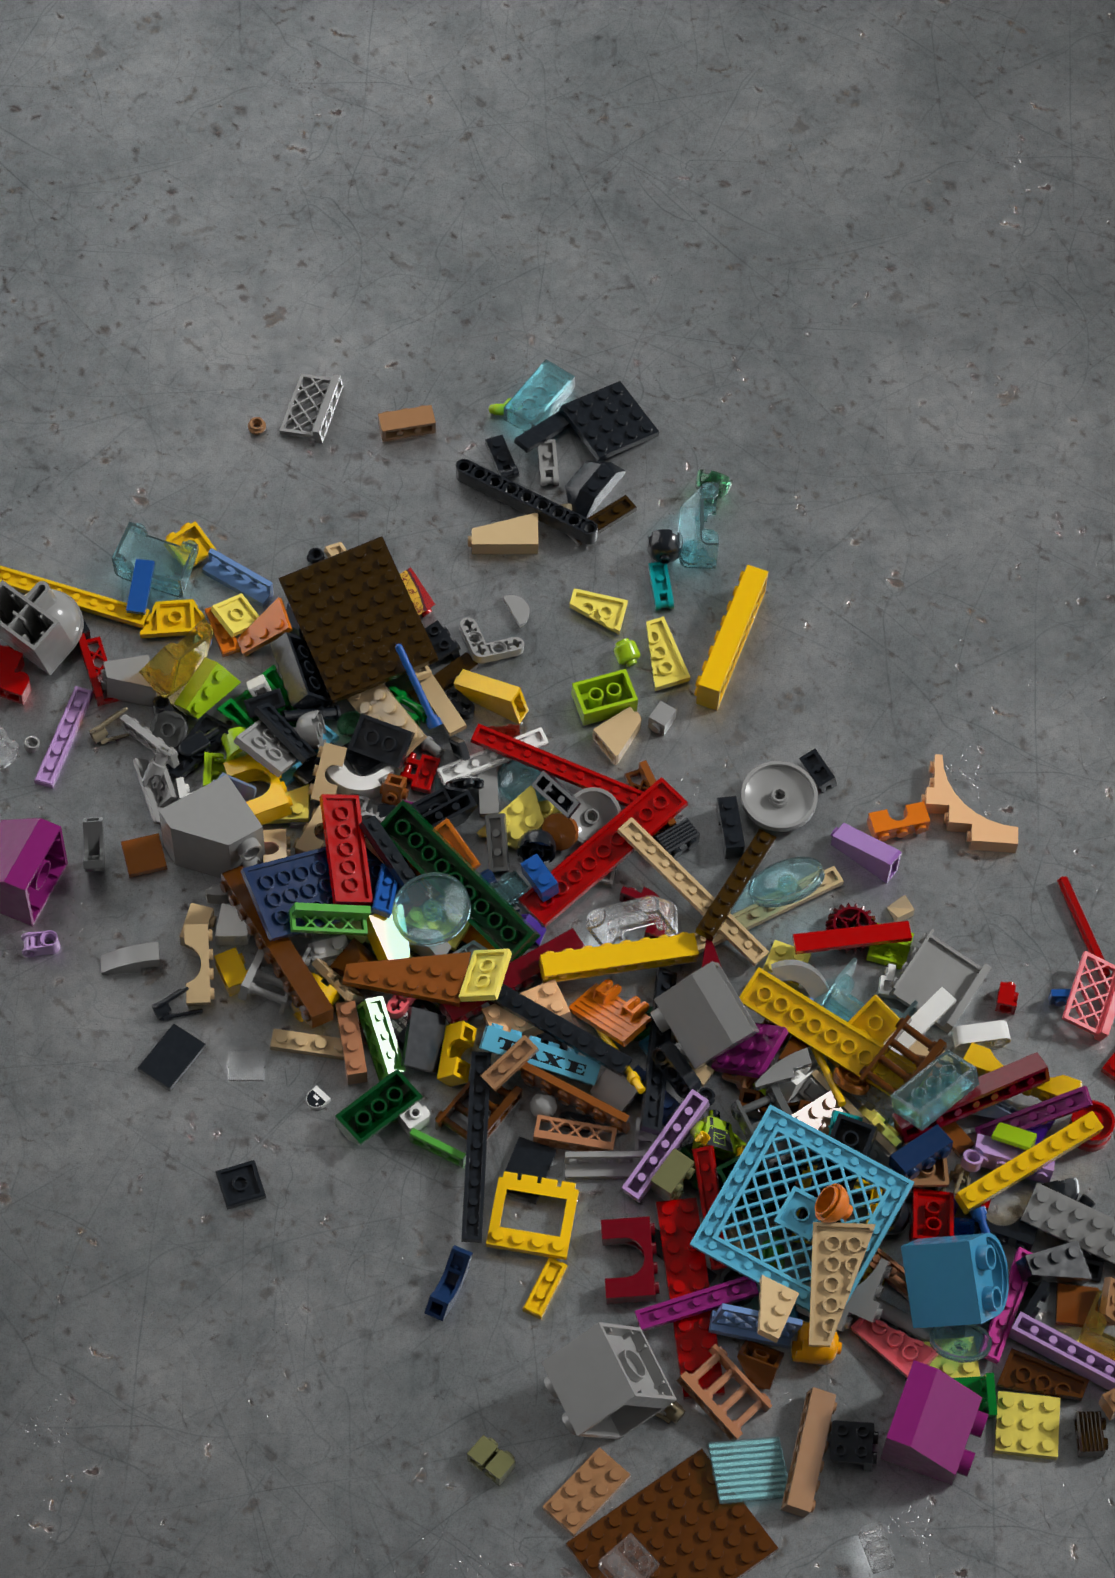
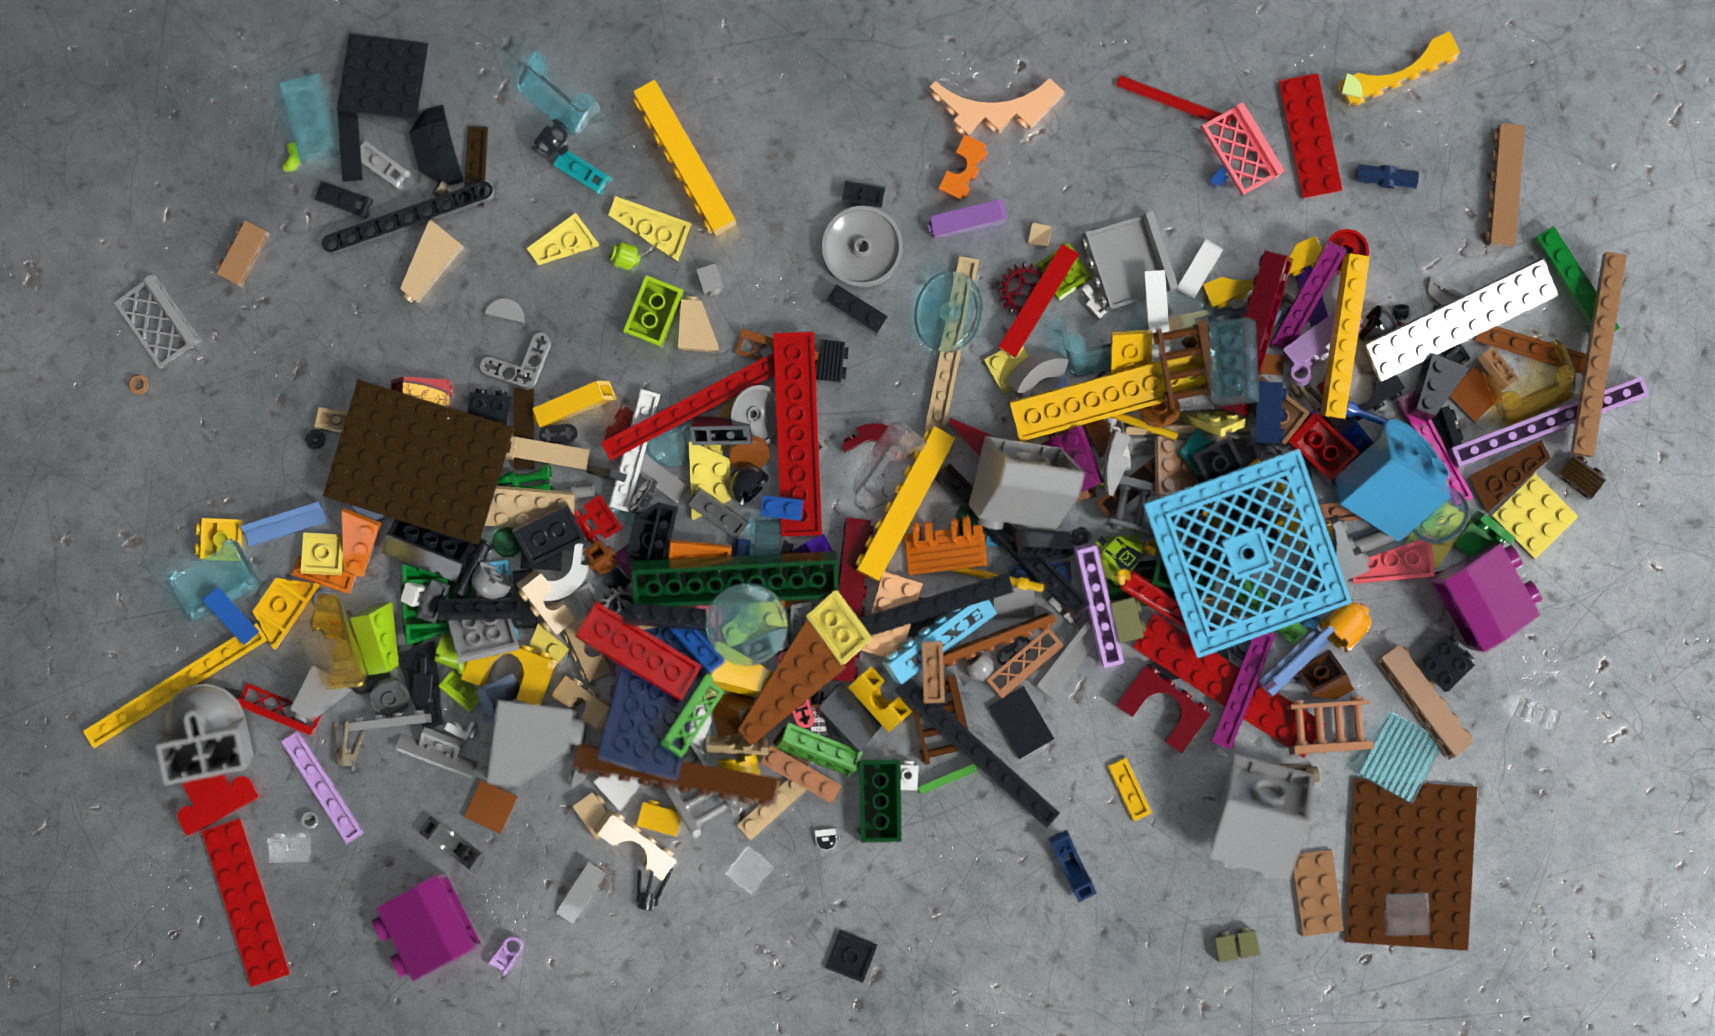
camera: 45 degrees left, 25 degrees up
black tile [138,1024,206,1091] -> none
light grey piece [141,745,173,789] -> none
blue piece [395,644,443,730] -> none
yellow hinge [486,1171,579,1260] -> none
tan plate [617,817,769,967] -> none
clear green cylinder [695,469,733,502] -> none
dark brown plate [695,829,777,941] -> none
tan wing [758,1275,799,1343] -> none
tan wing [809,1222,875,1347] -> none
orange piece [815,1183,853,1223] -> none
lime slope [991,1122,1037,1150] -> none
red brick [995,982,1019,1015] -> none

